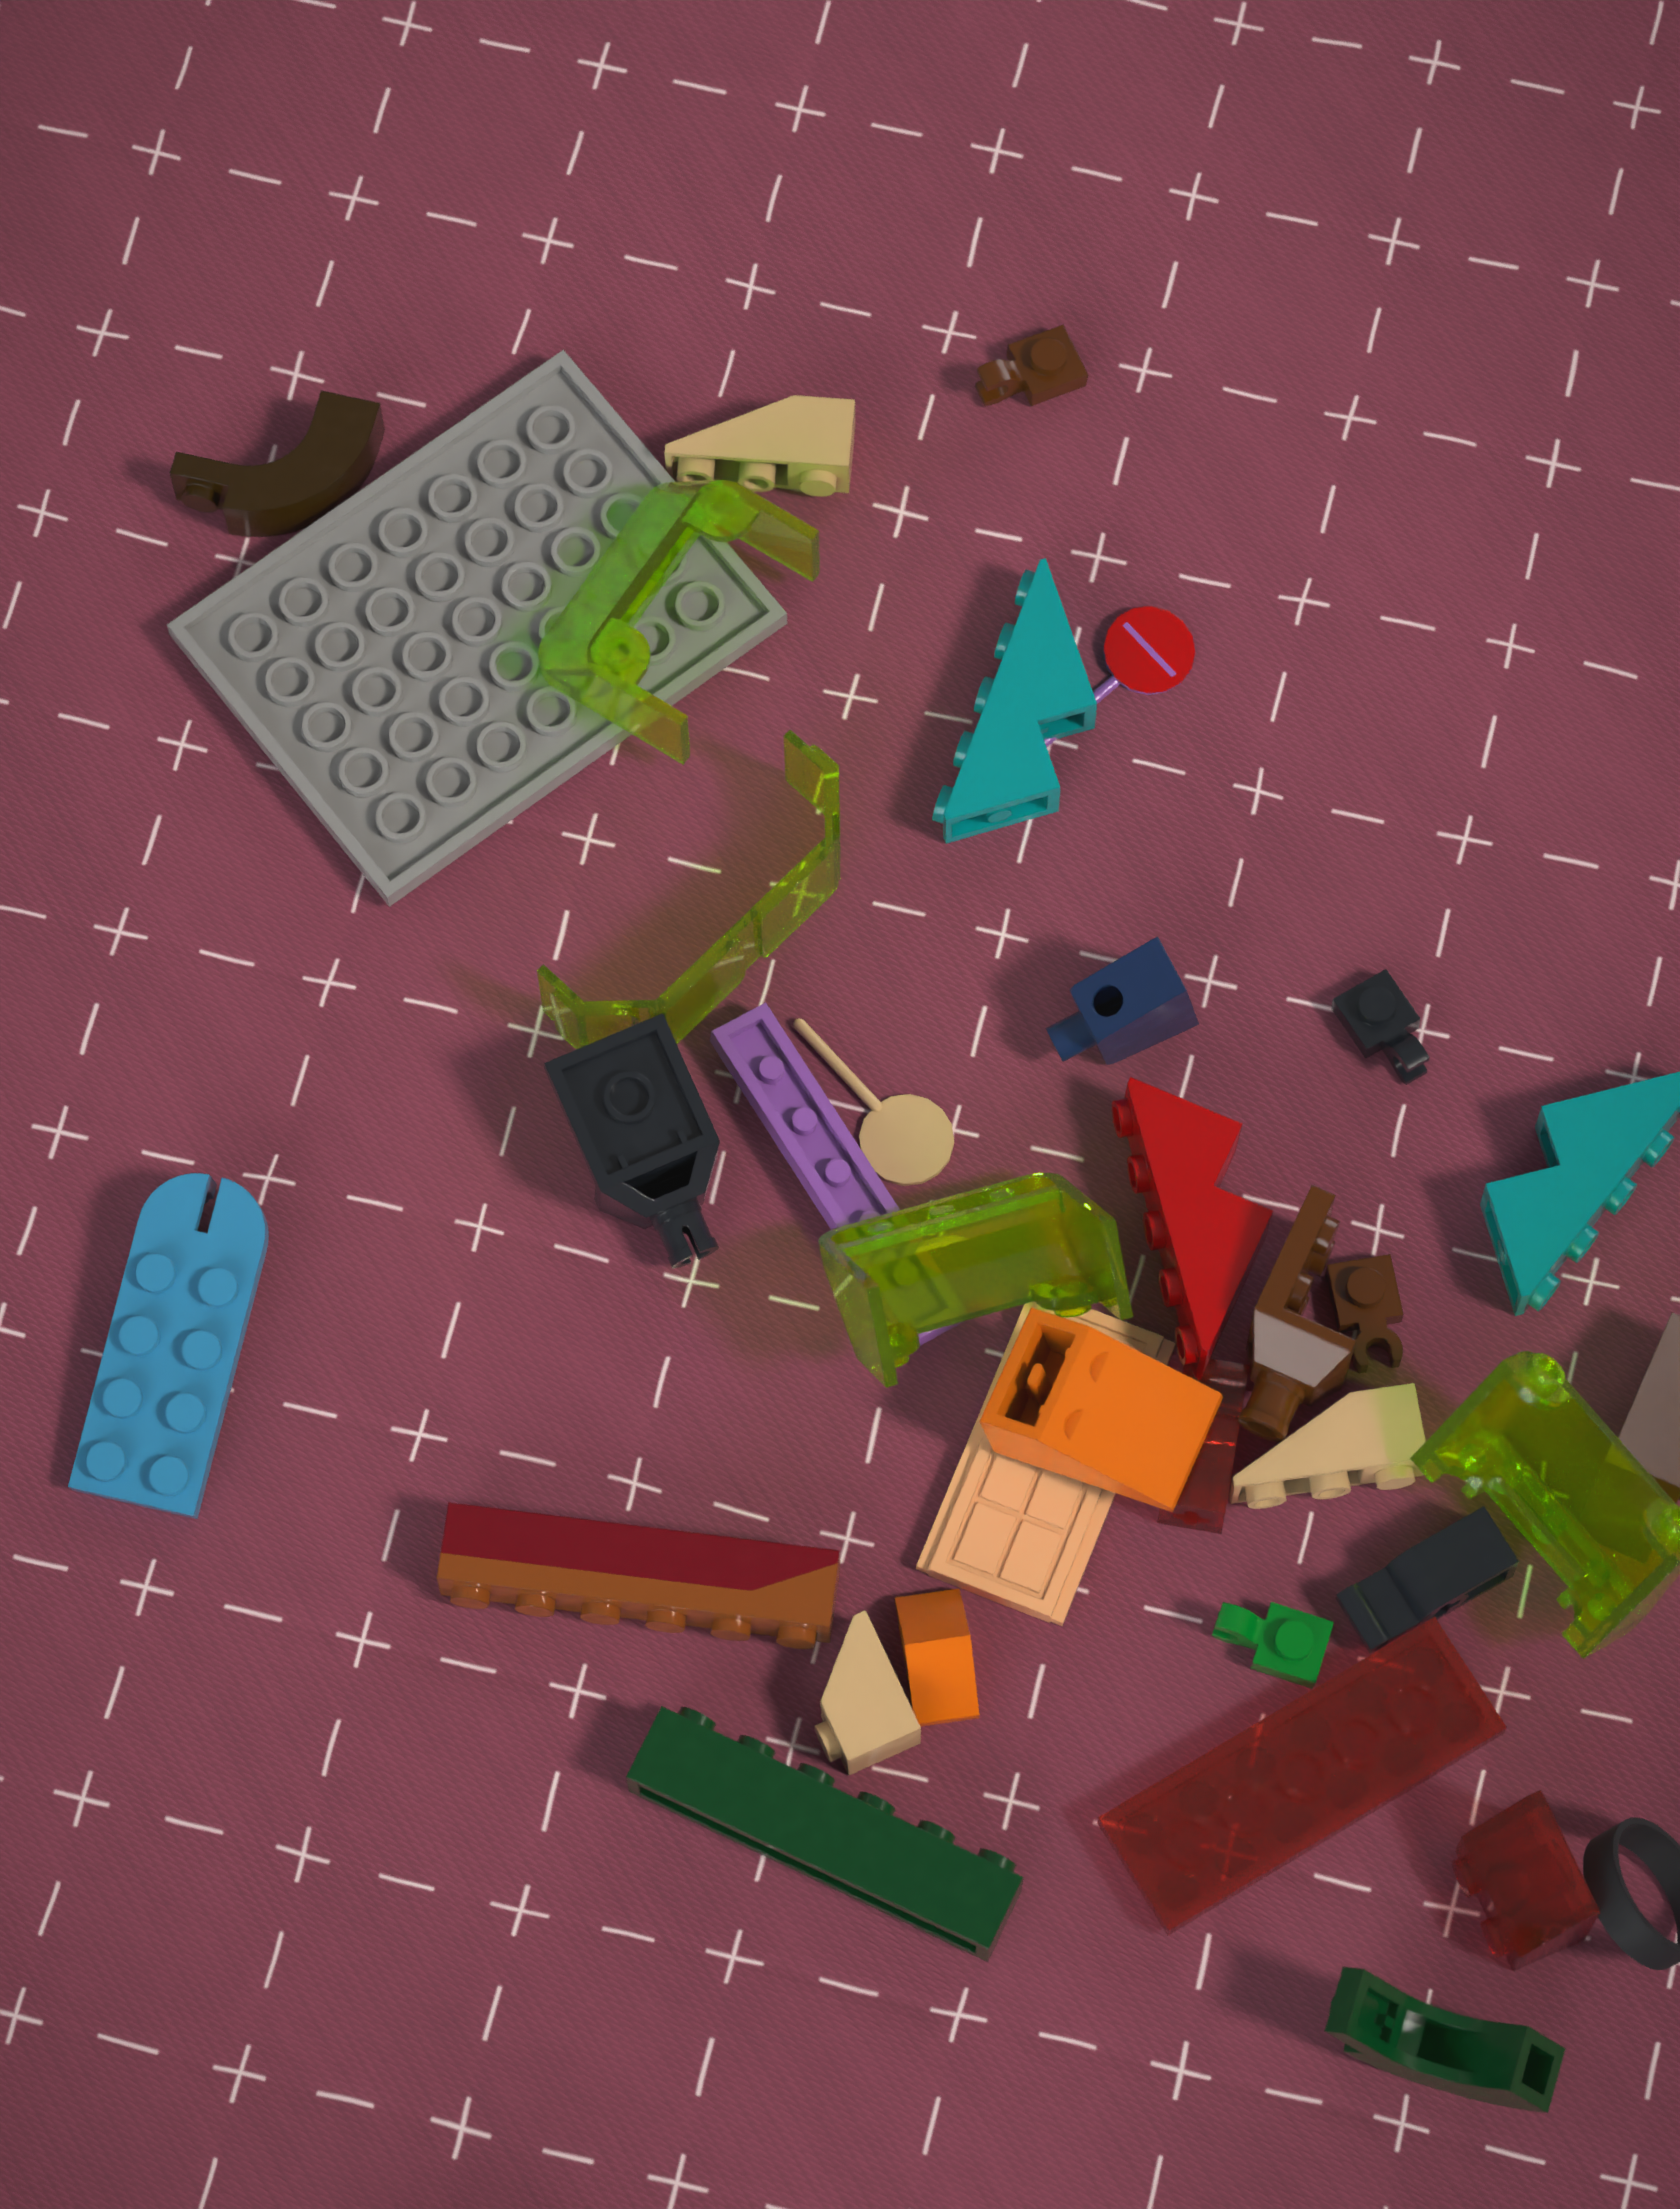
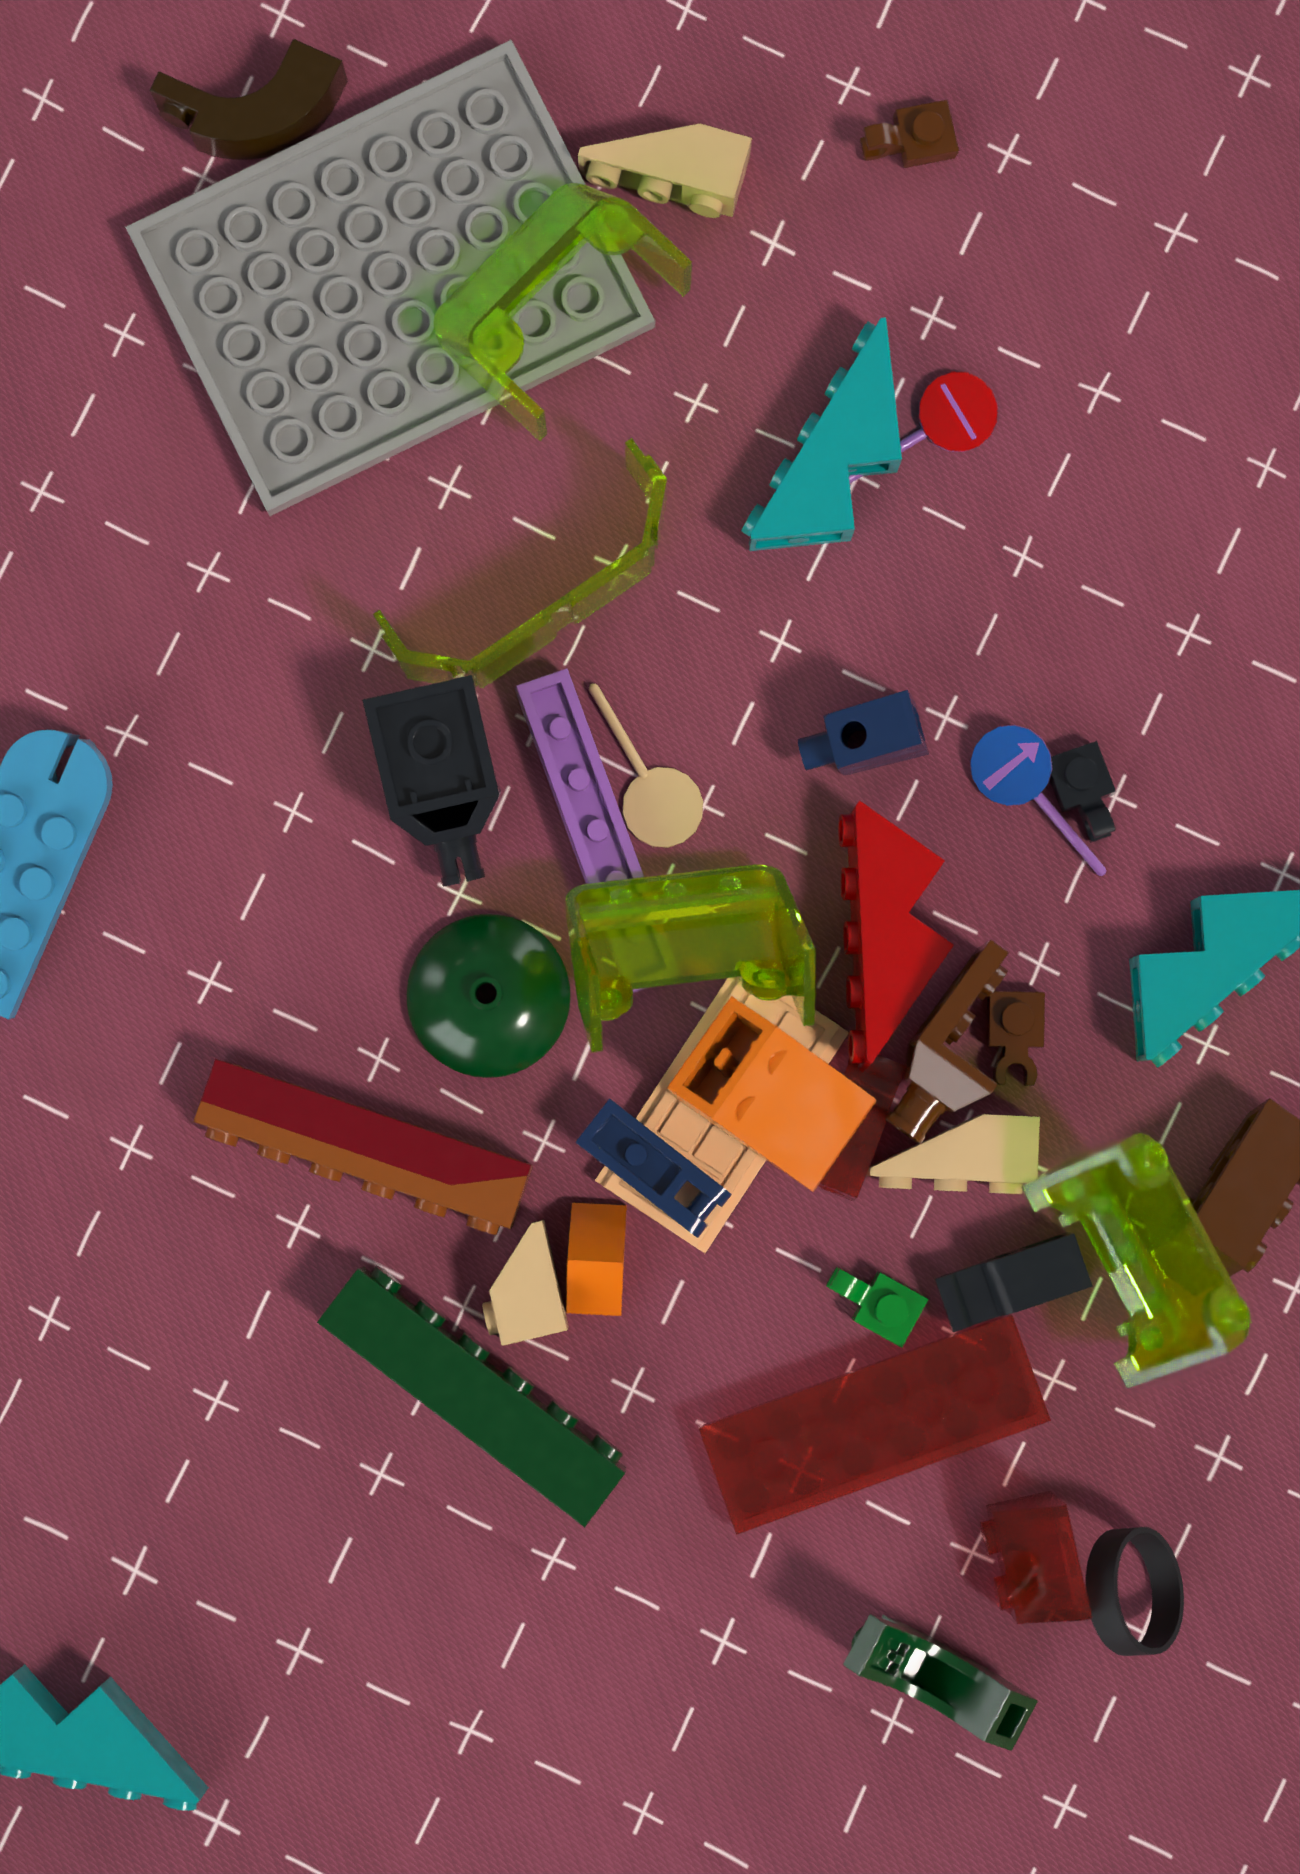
camera: 10 degrees right, 15 degrees up
none -> dark green dish [407,914,571,1078]
none -> dark blue plate [575,1098,732,1238]
none -> blue piece [970,725,1106,876]

